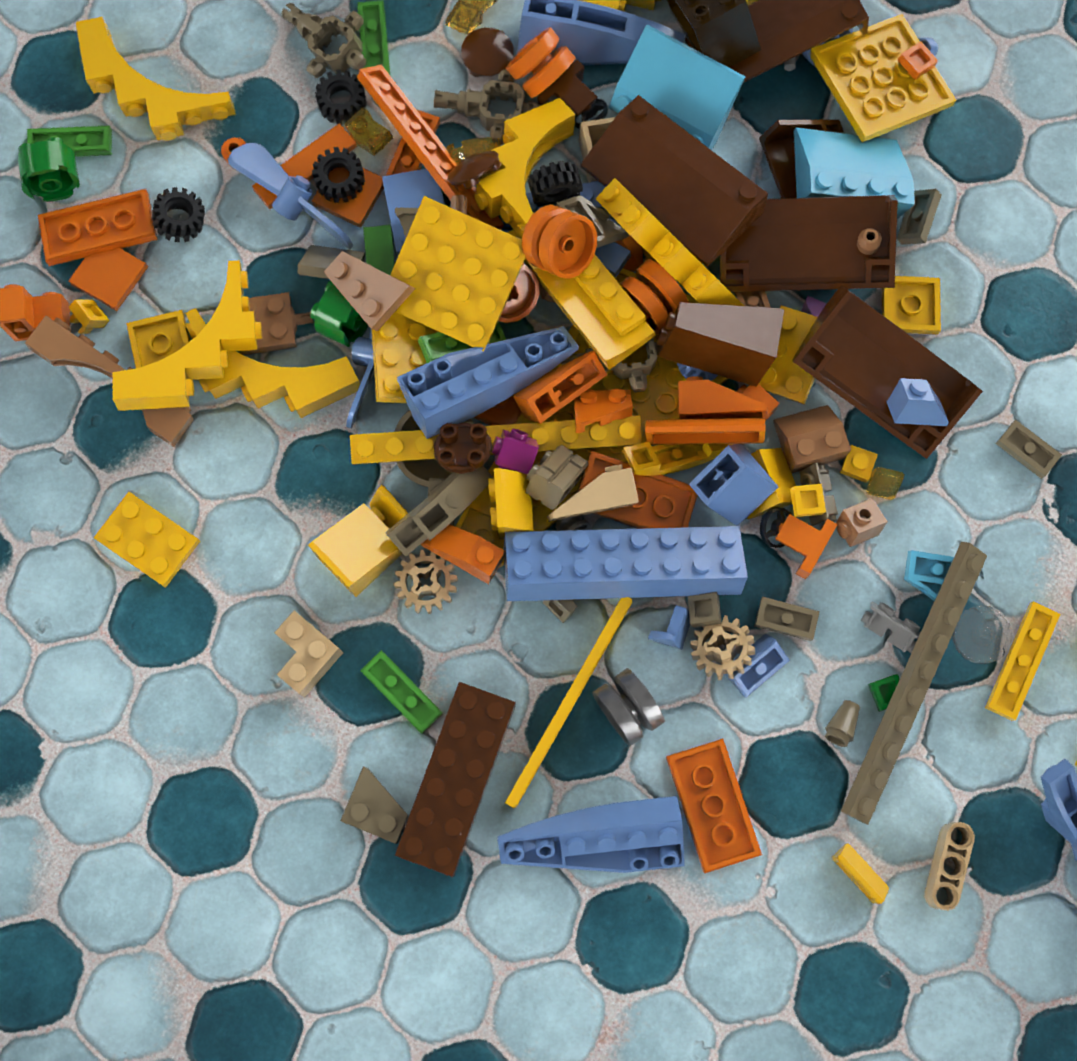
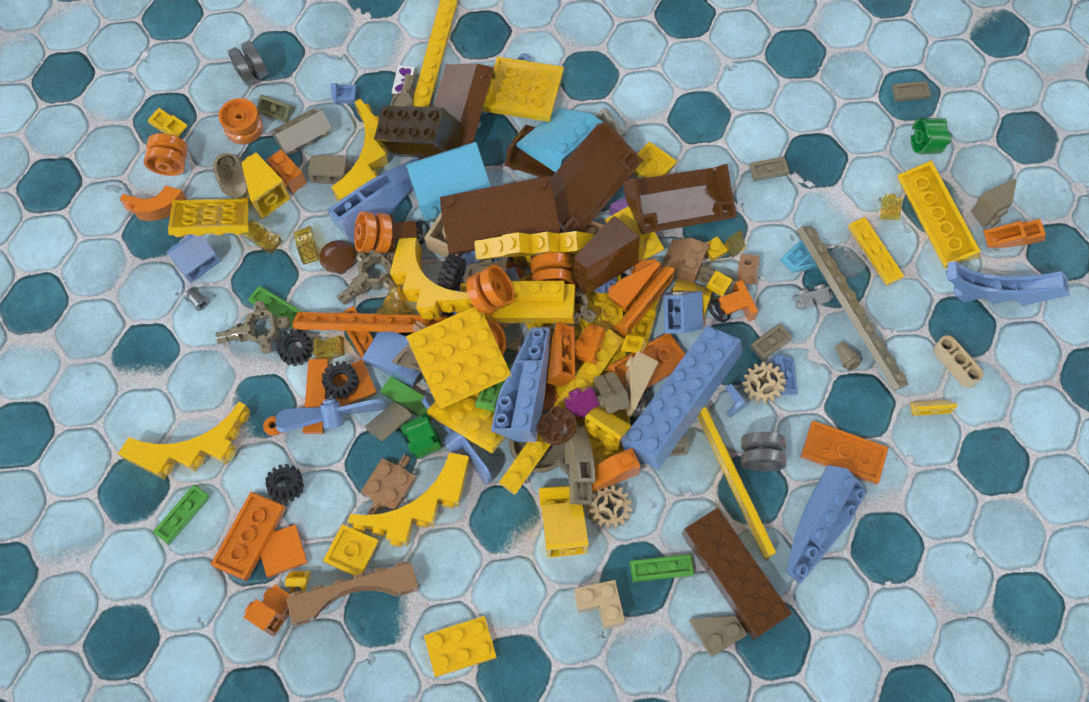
camera: 50 degrees left, 10 degrees down
green brick [17,137,80,202] -> none
yellow arch [112,260,262,411] -> none
medium nougat wing [324,251,416,331] -> none
reddish brown dish [447,151,502,189] -> none
dark tan tile [687,592,722,627] -> none
medium nougat hose [857,228,882,255] -> none
green tile [868,674,900,712] -> none
medium blue slope [887,378,949,426] -> none
orange plate [898,41,938,80] -> none

